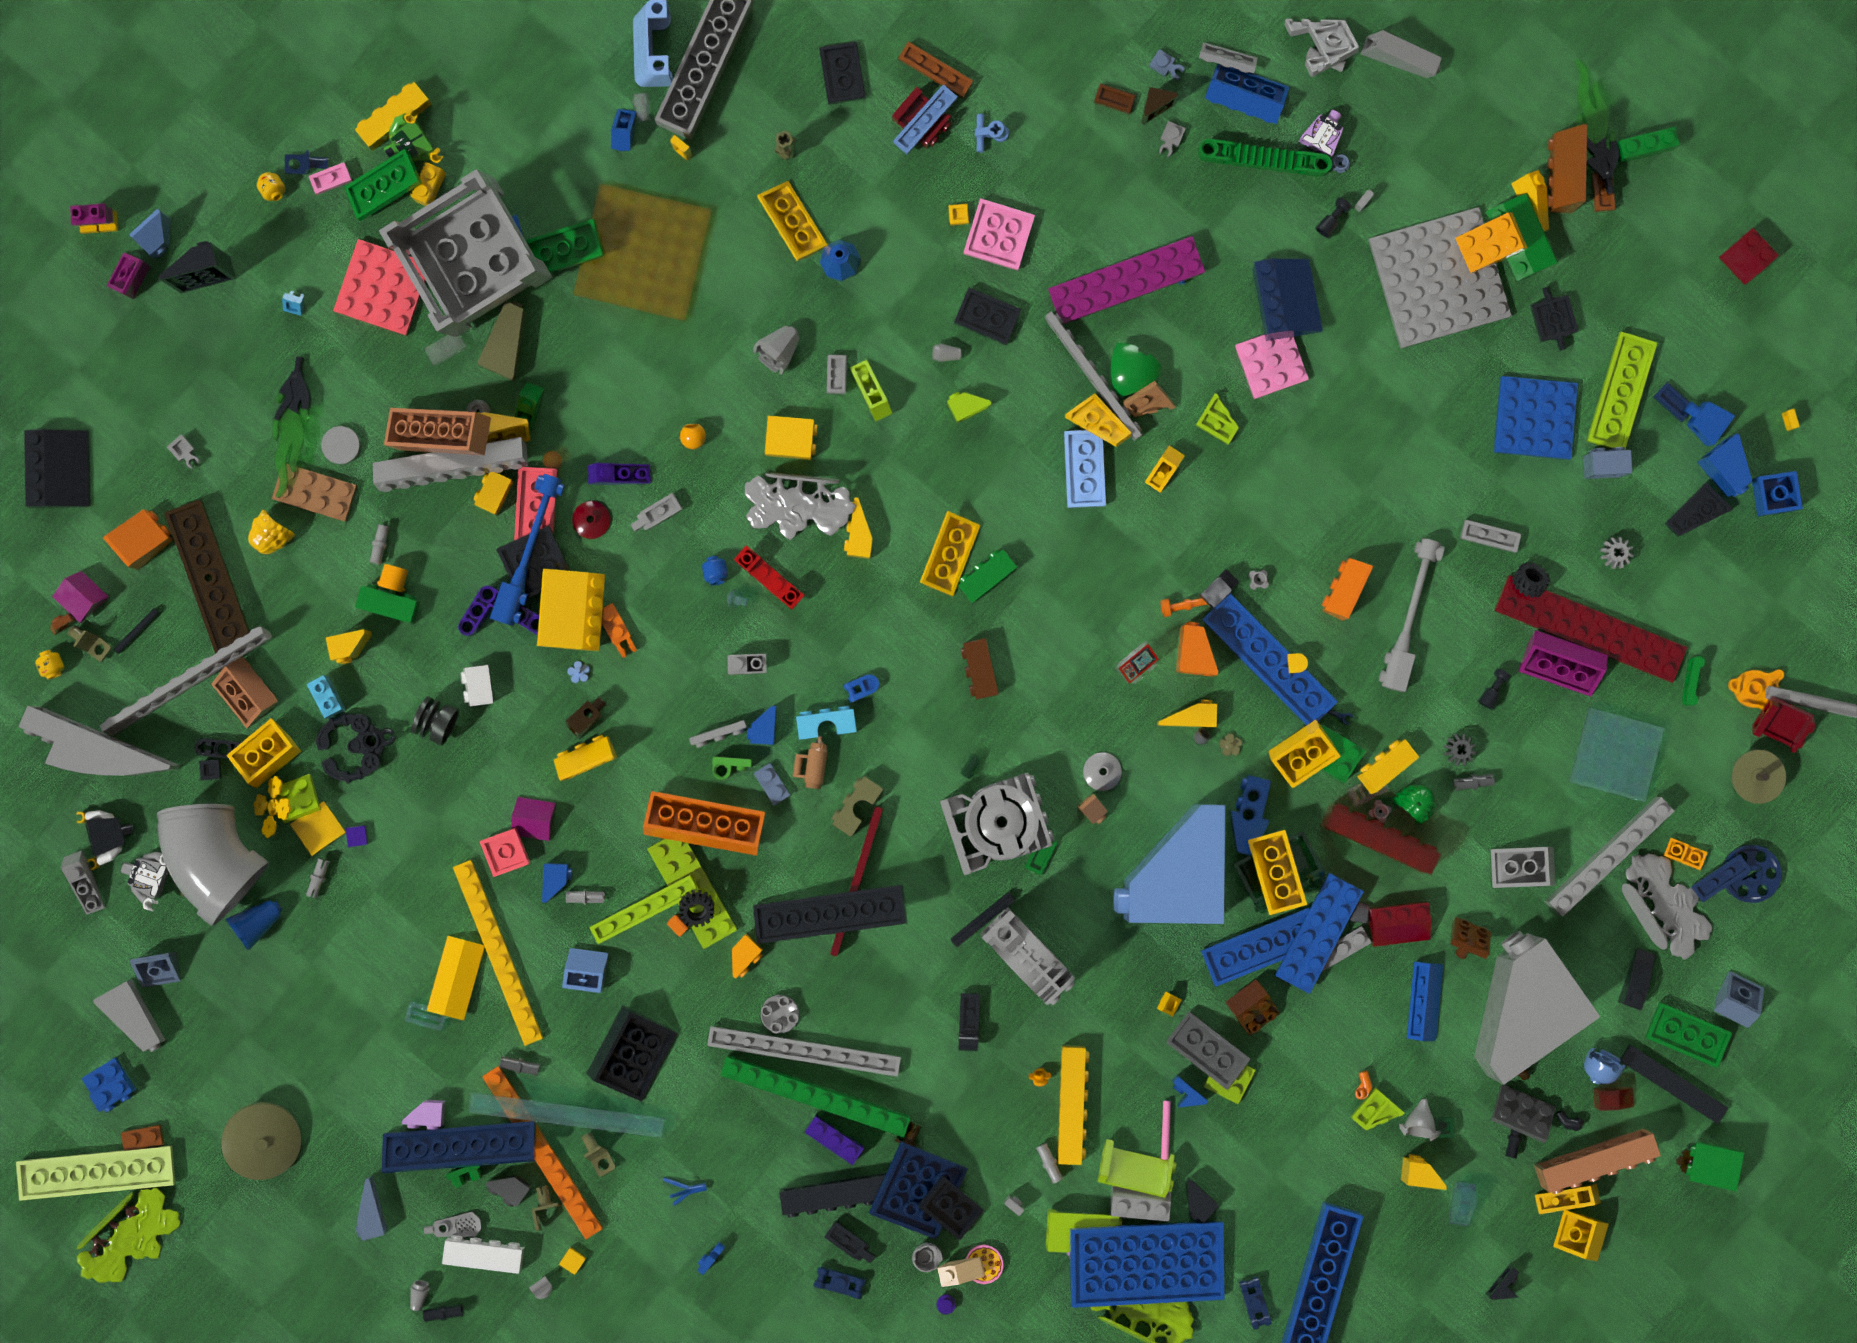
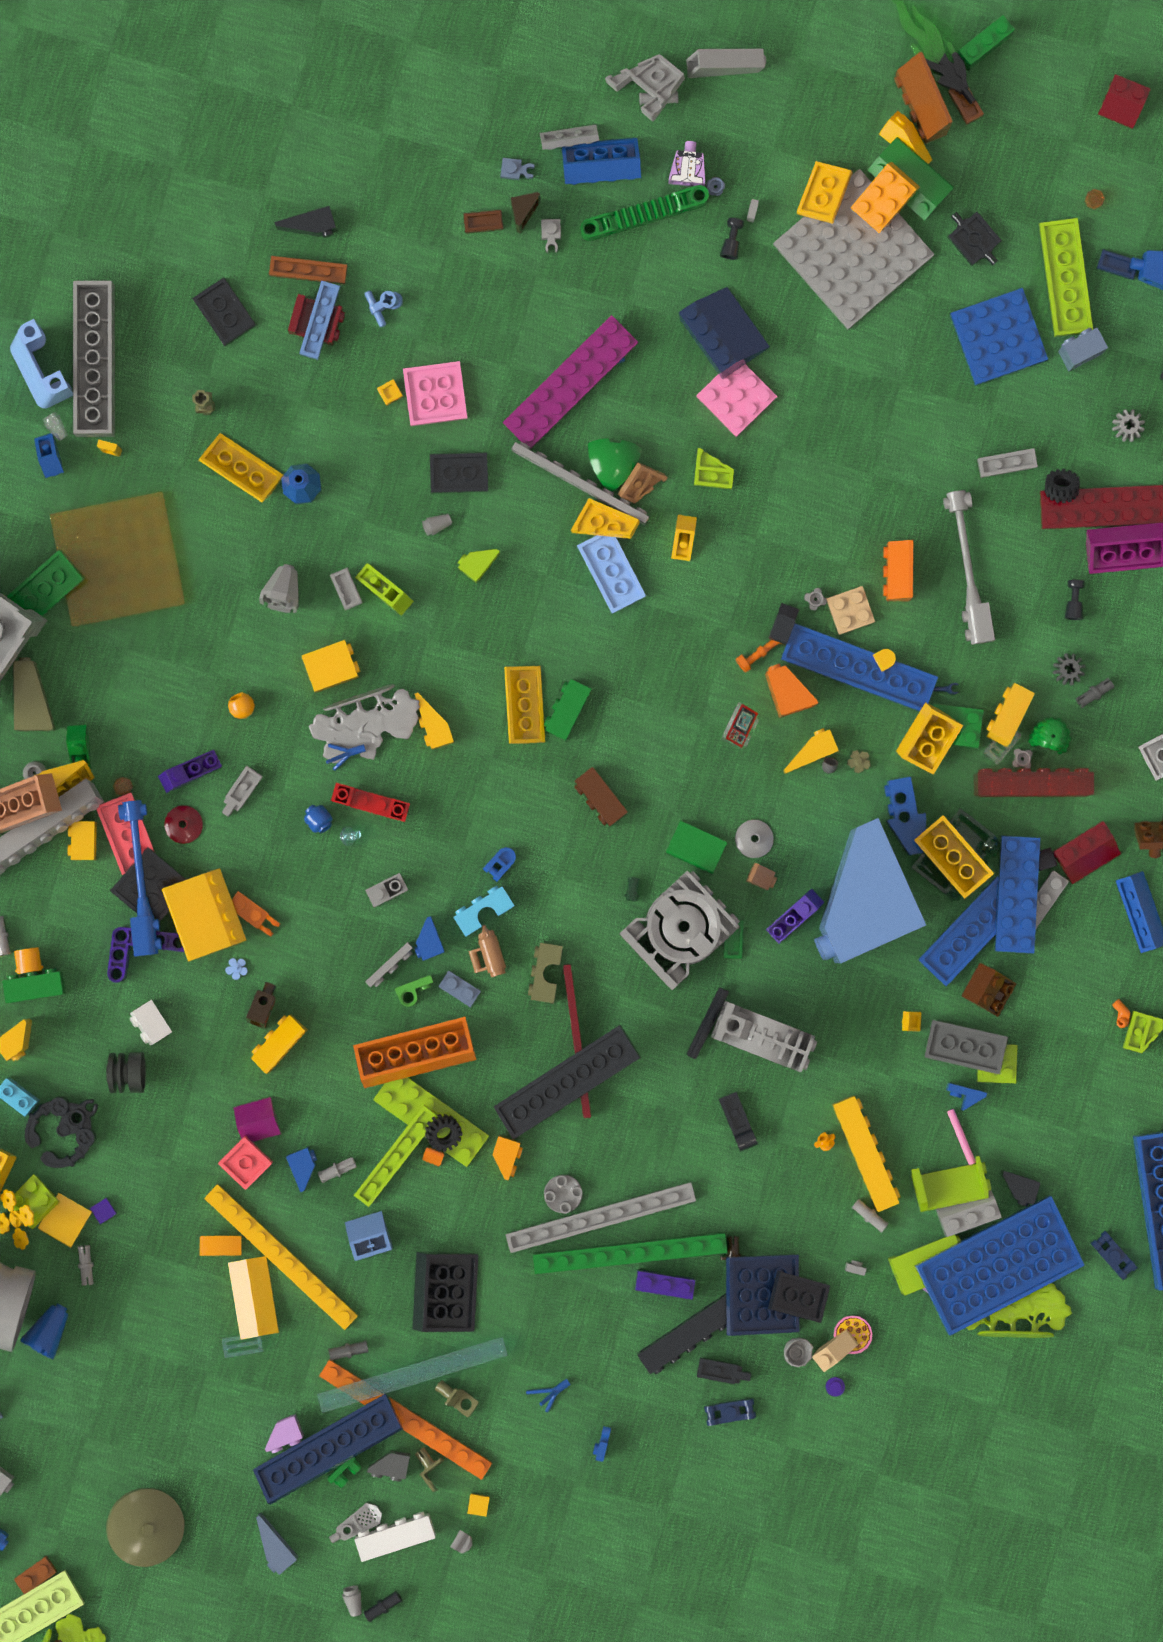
camera: 25 degrees left, 0 degrees up
none -> light orange slope [200,1236,241,1256]
none -> black slope [274,206,337,238]
none -> blue plant [326,744,366,771]
none -> green piece [665,820,727,874]
none -> dark purple slope [766,888,824,944]
none -> yellow tile [797,161,852,224]
none -> tan plate [827,586,875,635]
none -> clear orange tile [1084,189,1104,209]

